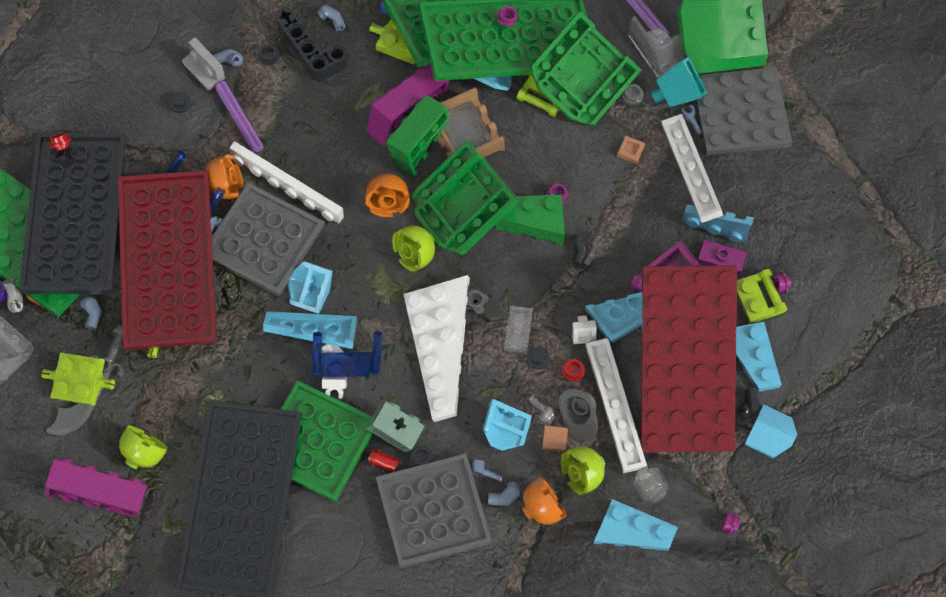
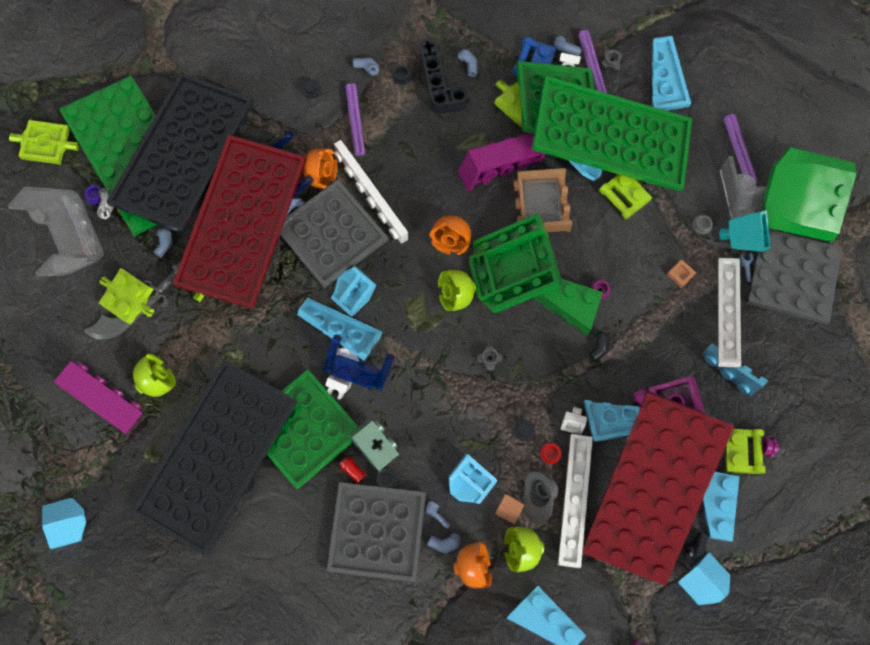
camera: 20 degrees right, 5 degrees up
red plate [49,132,71,151] -> none
light grey bracket [182,38,225,90] -> none
green wedge [386,95,450,177] -> none
white wing [404,275,470,422] -> none
magenta plate [497,6,518,27] -> none
clear plate [504,306,533,354] -> none
green wedge [529,11,642,126] -> none
clear hand [529,396,555,425] -> none
clear head [633,467,668,502] -> none
magenta plate [698,240,747,275] -> none

